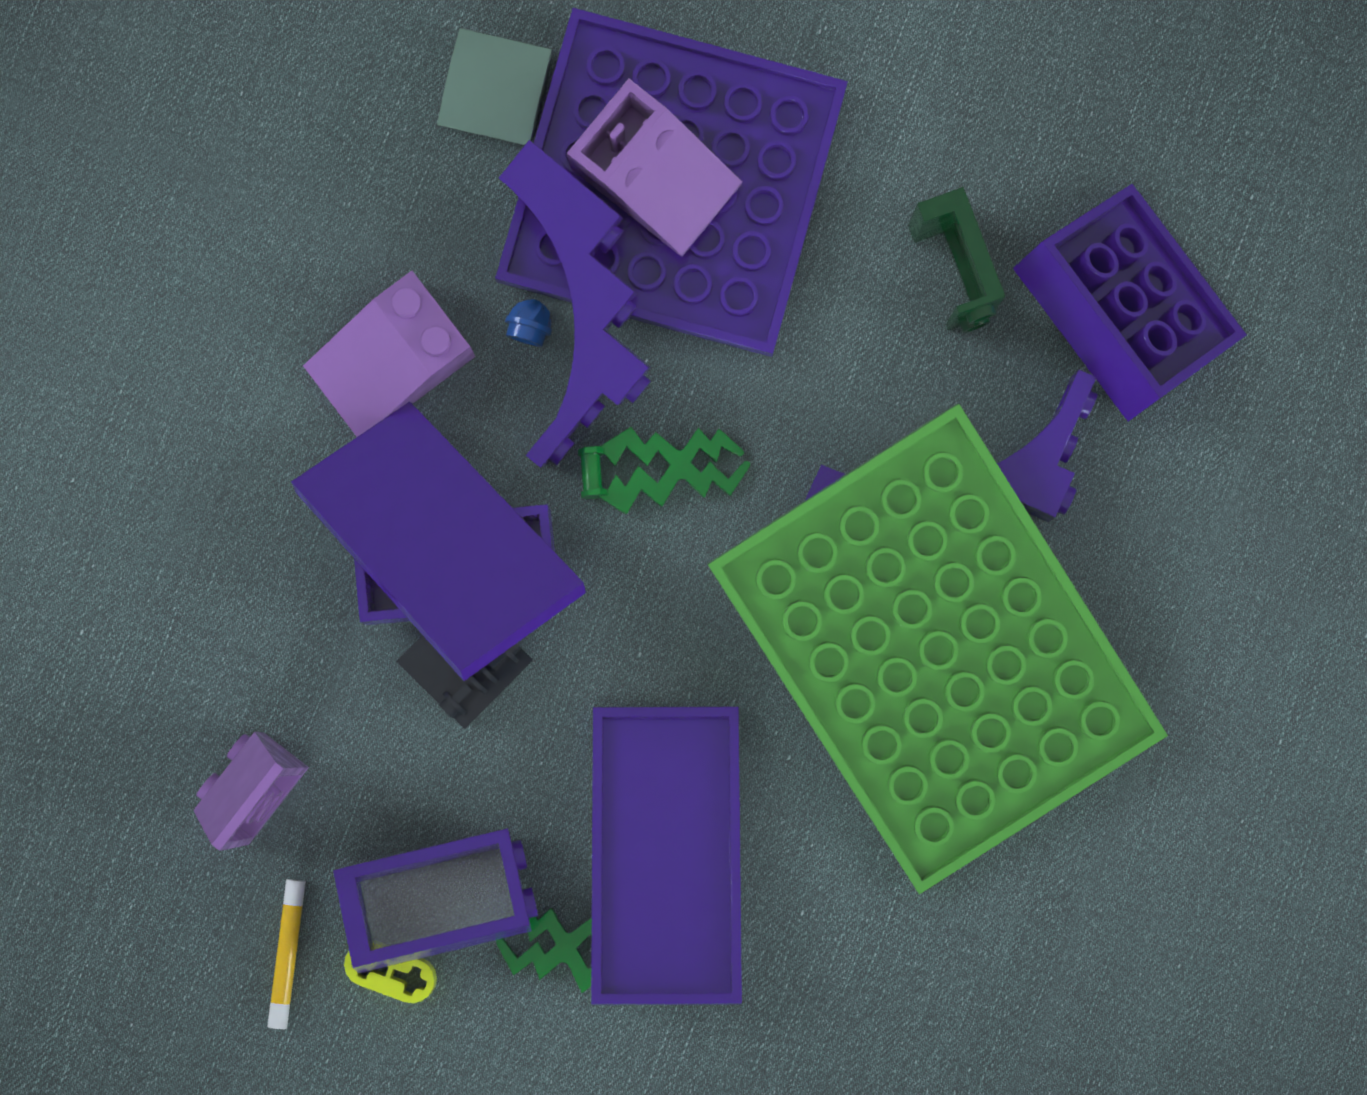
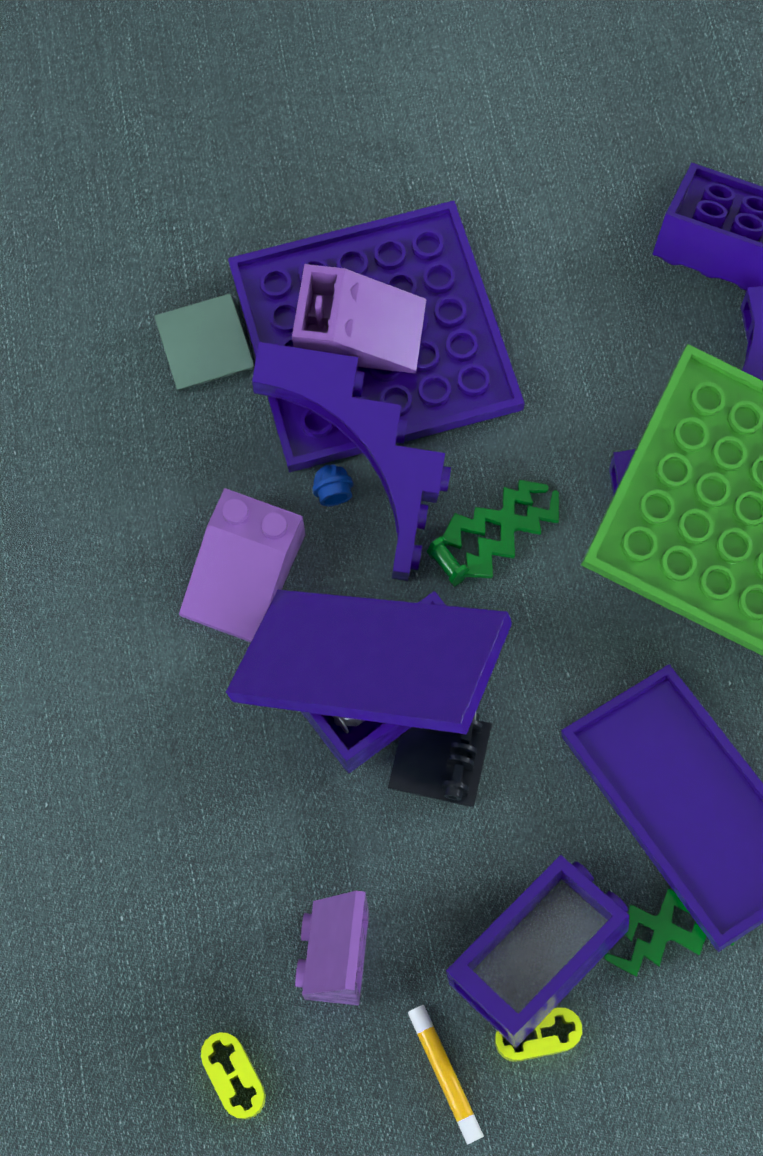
camera: 30 degrees left, 15 degrees down
dark green panel [908,187,1005,333] -> none
none -> neon yellow beam [201,1032,266,1119]

